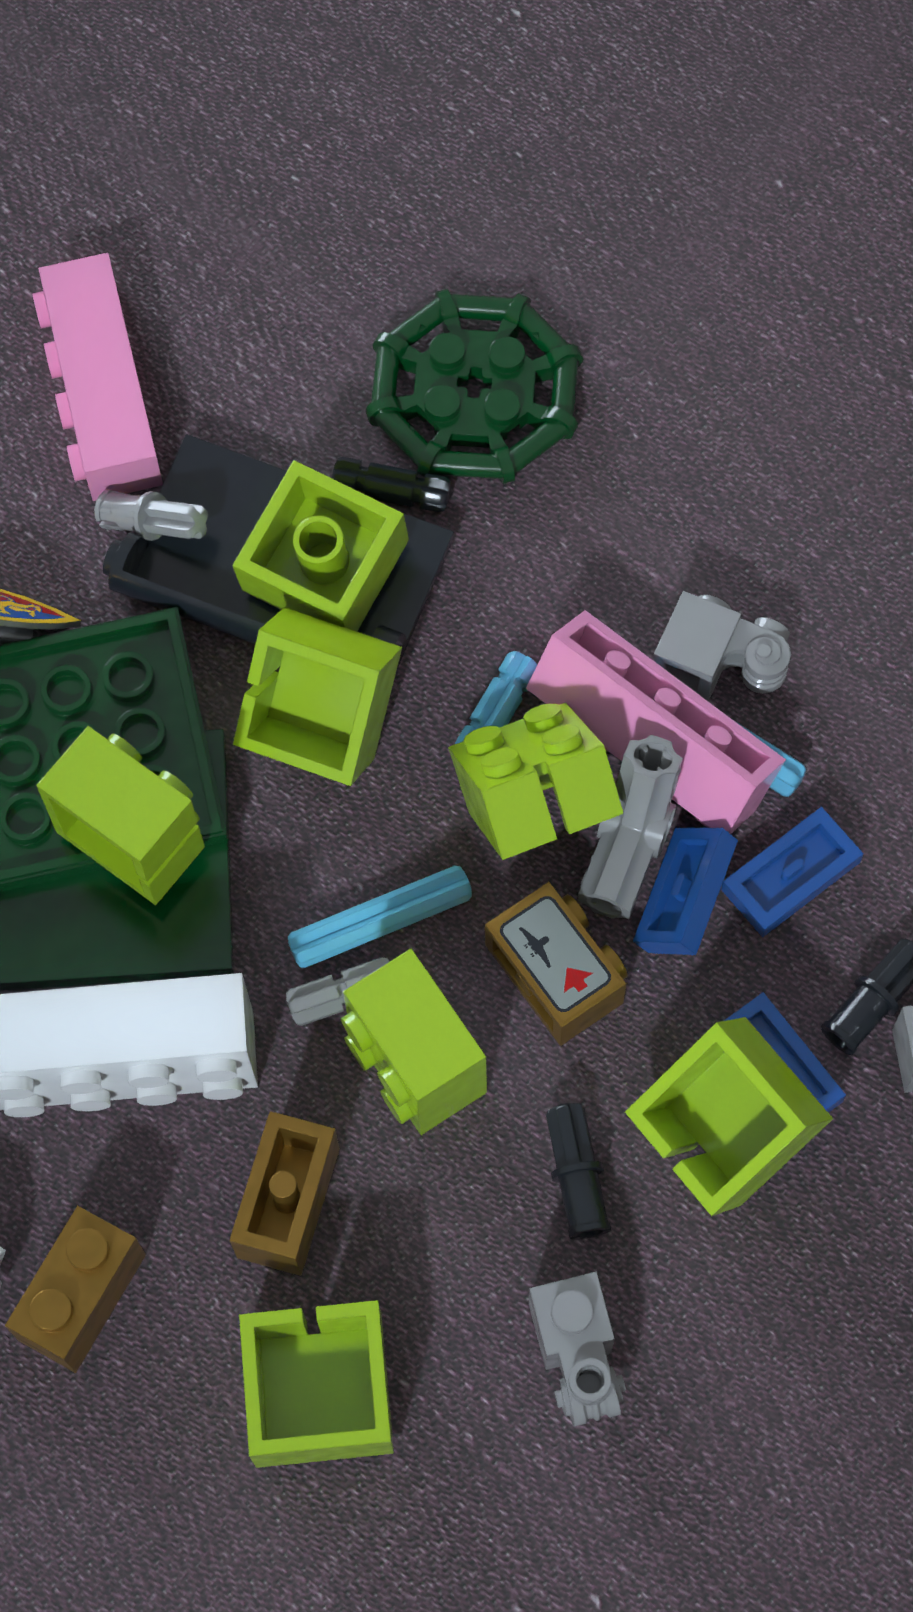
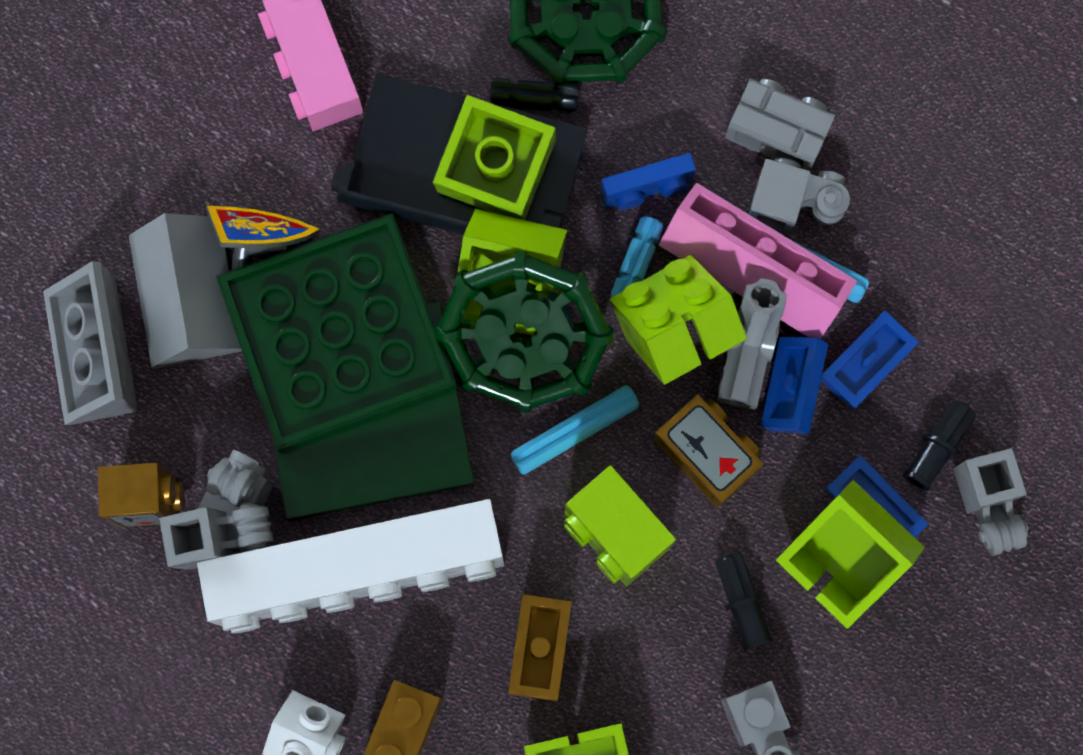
camera: 10 degrees left, 10 degrees up
lime piece [36,726,205,905] -> none
light grey axle [94,490,208,541] -> none
light grey piece [286,957,390,1026] -> none
none -> dark green plate [434,250,614,412]
none -> blue plate [600,153,696,210]
none -> light grey brick [725,78,835,171]

